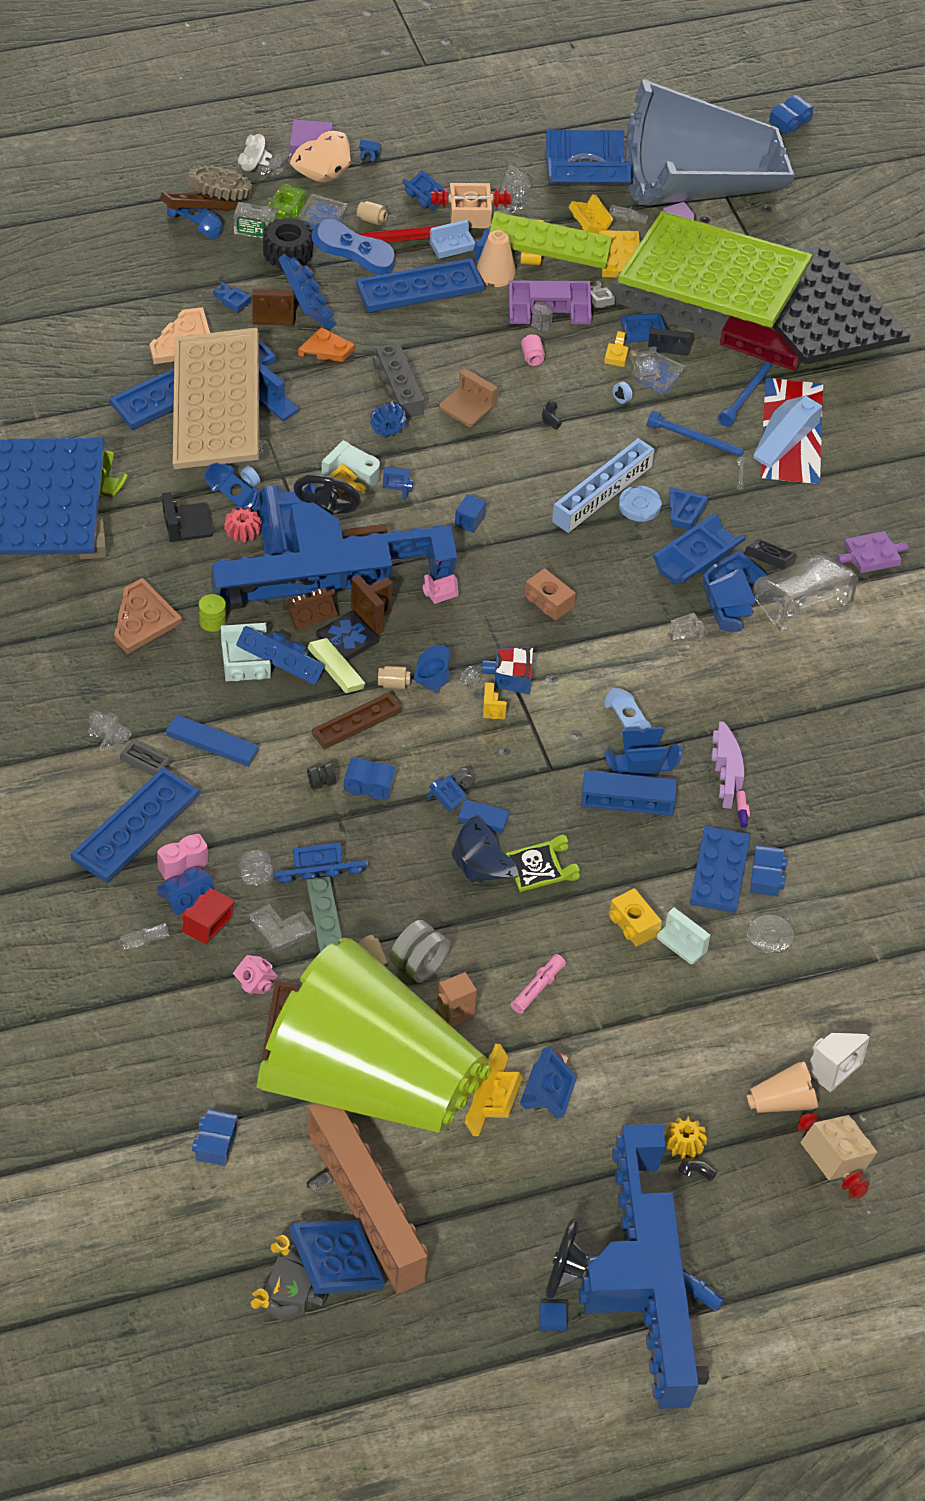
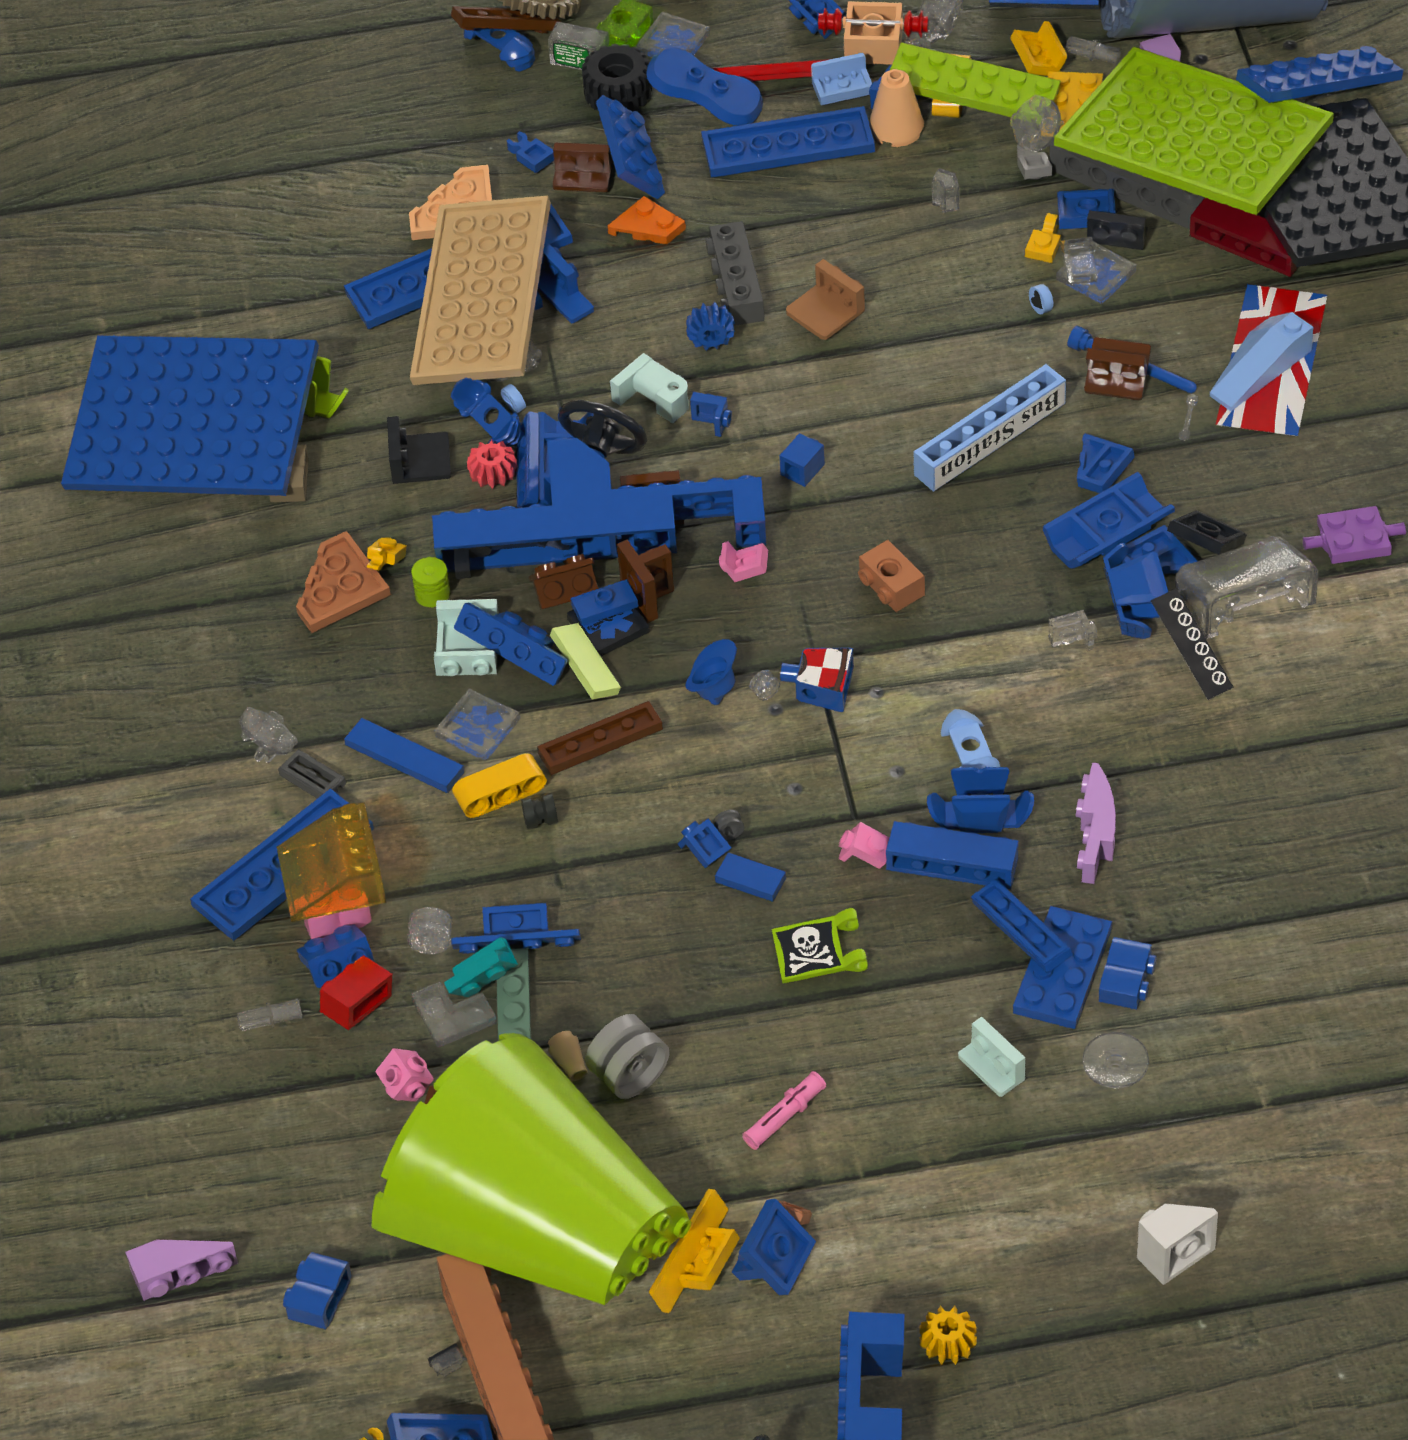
camera: 15 degrees right, 0 degrees up
yellow plate [329,463,366,499] -> none
blue brick [344,758,396,800] -> none
tan brick [357,201,388,225] -> none
tan brick [378,666,411,689] -> none
nougat brick [436,972,477,1027] -> none
dark blue piece [452,816,518,881] -> none
yellow bracket [483,683,507,719] -> none
medium lavender bracket [508,281,592,324] -> none
bright pink brick [521,335,545,366] -> none
black arm [542,400,562,430] -> none
yellow brick [609,888,662,947] -> none
light blue tile [619,486,662,522] -> none
black arm [678,1158,717,1181] -> none
blue piece [718,362,772,427] -> none
piece [736,789,750,828] -> none
light nougat cone [746,1061,818,1113] -> none
tan brick [797,1113,878,1199] -> none
none -> lavender slope [126,1240,238,1301]
none -> clear yellow slope [277,803,386,922]
none -> yellow plate [367,538,407,571]
none -> clear tile [434,689,520,761]
none -> teal bracket [444,937,518,997]
none -> yellow beam [452,753,547,818]
none -> blue plate [570,579,638,626]
none -> bright pink bracket [839,822,889,869]
none -> blue tile [971,879,1073,973]
none -> clear plate [1010,95,1064,152]
none -> reddish brown bracket [1084,337,1151,400]
none -> black sticker [1150,589,1234,700]
none -> blue plate [1236,46,1403,103]

